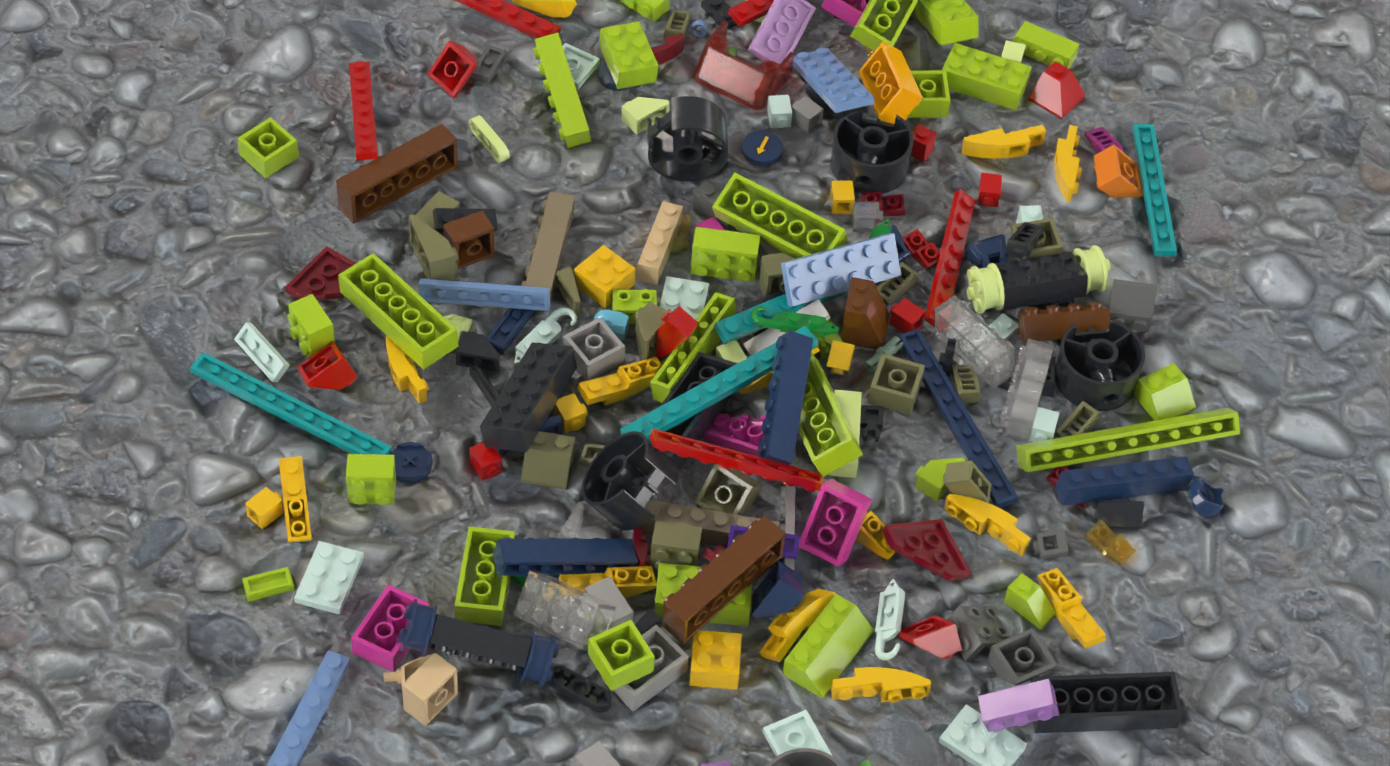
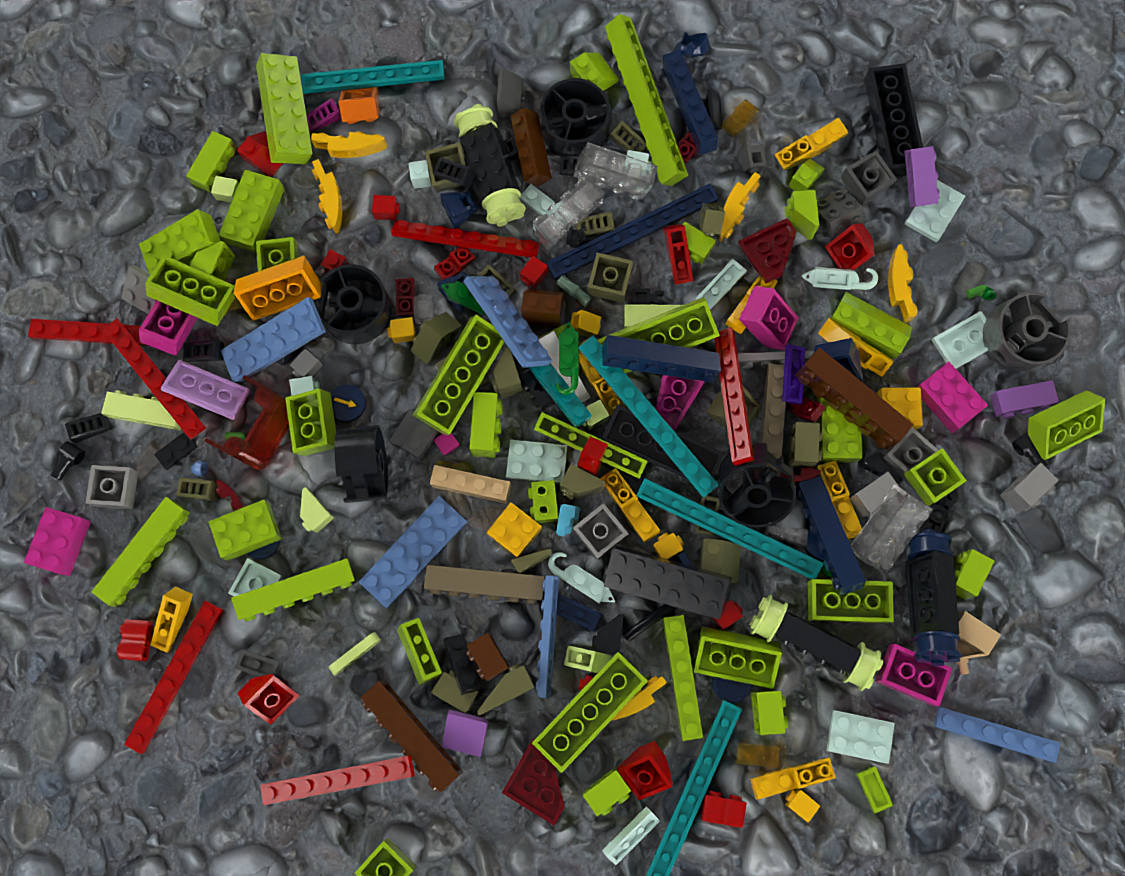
camera: 85 degrees left, 25 degrees up
none -> black slope [183,340,224,362]
none -> lime slope [189,241,235,281]
none -> lime brick [256,53,312,164]
none -> lime brick [285,388,336,456]
none -> medium blue plate [359,496,467,609]
none -> lime brick [397,618,442,685]
none -> olive brick [410,312,462,364]
none -> medium lavender tile [442,710,489,757]
none -> teal plate [636,478,824,579]
none -> lime brick [662,615,703,741]
none -> red slope [663,224,693,285]
none -> lime slope [694,626,782,689]
none -> light aqua plate [695,259,747,311]
none -> red brick [701,791,747,828]
none -> clear yellow slope [737,743,780,768]
none -> brick [749,594,883,691]
none -> lime slope [784,190,819,240]
none -> dark pink brick [917,362,988,433]
none -> lime brick [953,549,995,599]

